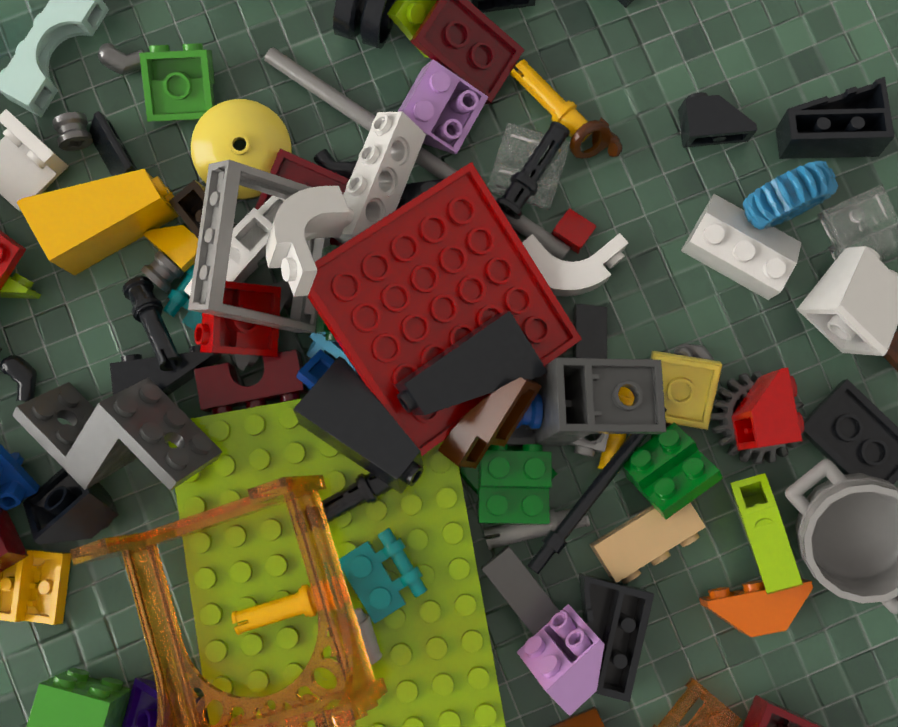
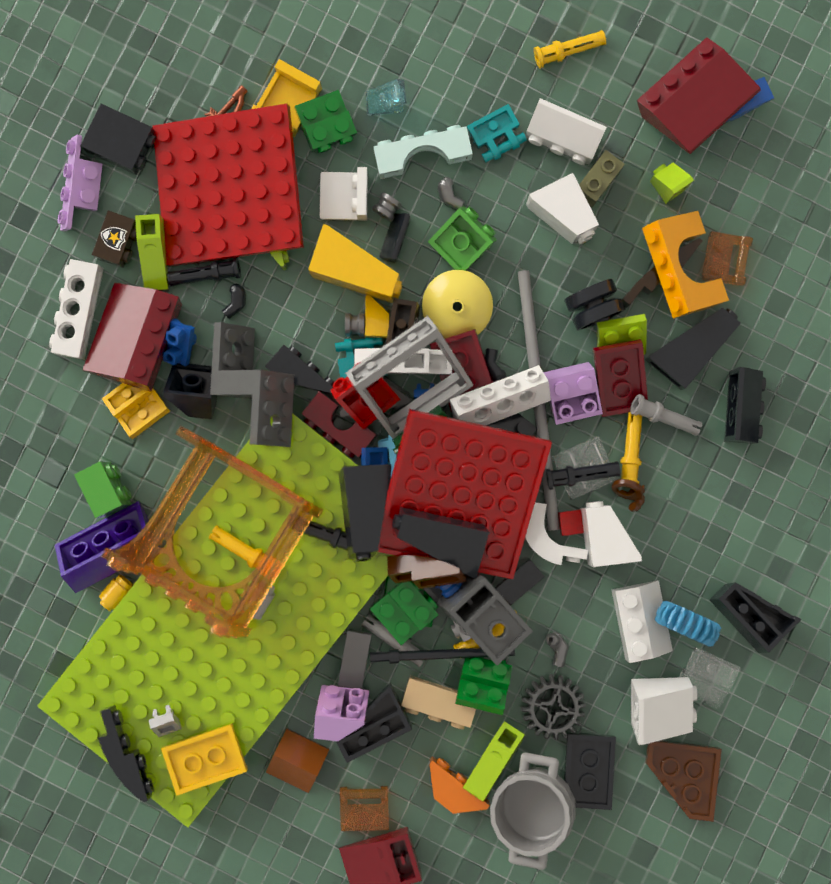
camera: 55 degrees right, 5 degrees up
black pin [122,276,182,371] -> none
white arch [266,186,350,296] -> none
teal plate [337,527,427,624] -> none
light yellow plate [651,351,722,430] -> none
black slope [678,92,757,148] -> none
red slope [731,367,804,451] -> none
none -> white slope [580,501,642,567]
none -> light grey pin [630,394,702,436]

